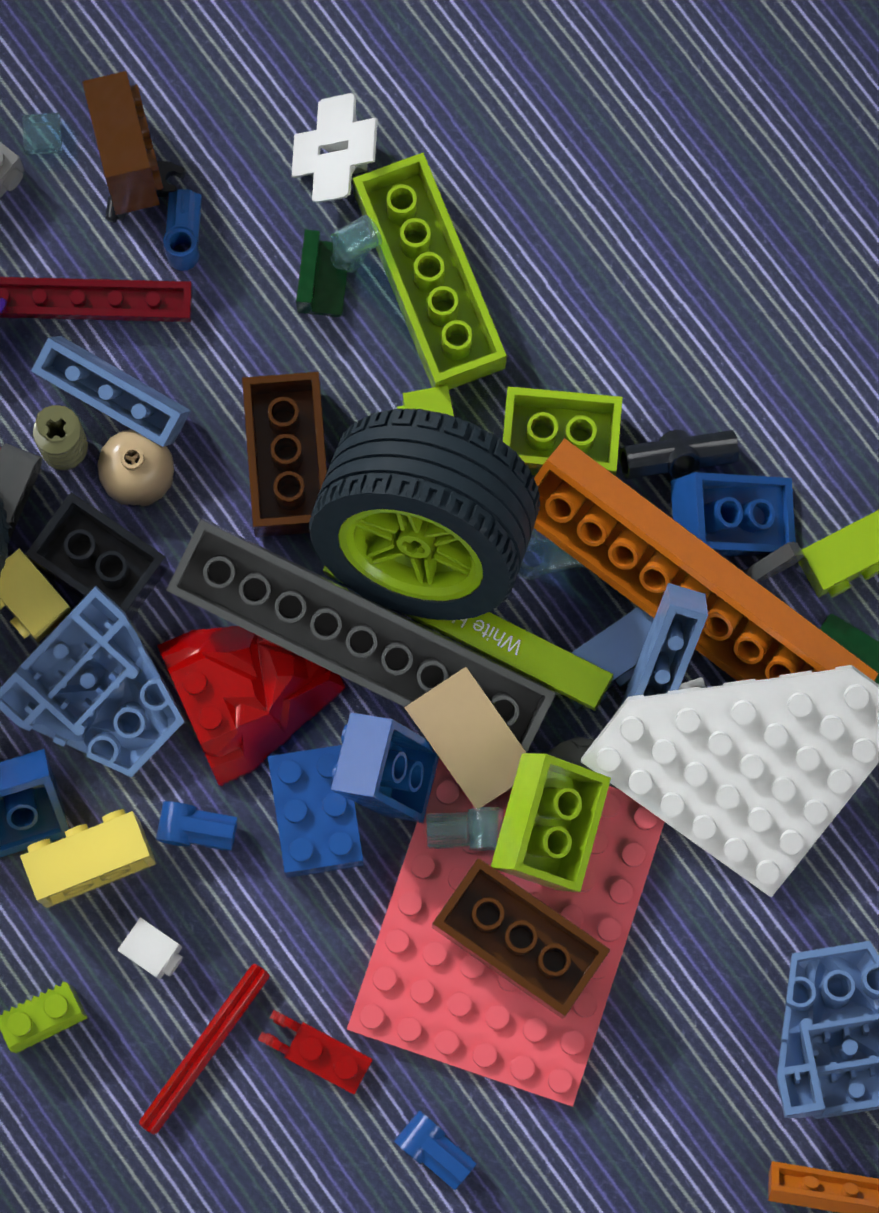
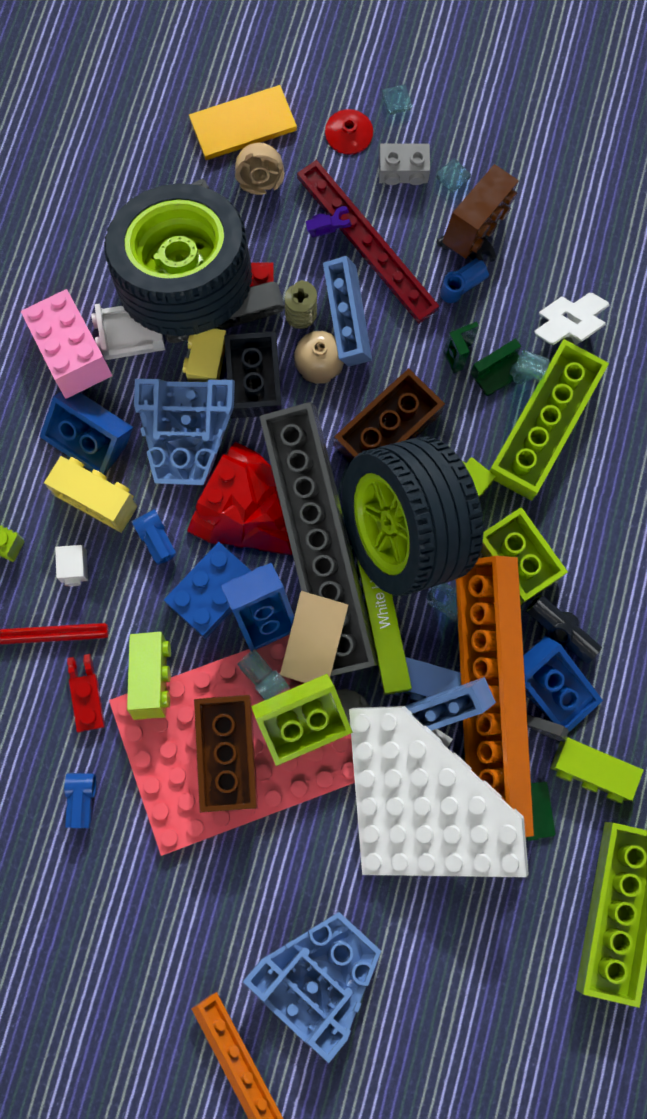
camera: 50 degrees right, 0 degrees up
none -> lime brick [127,632,171,720]
none -> dark green panel [443,322,479,373]

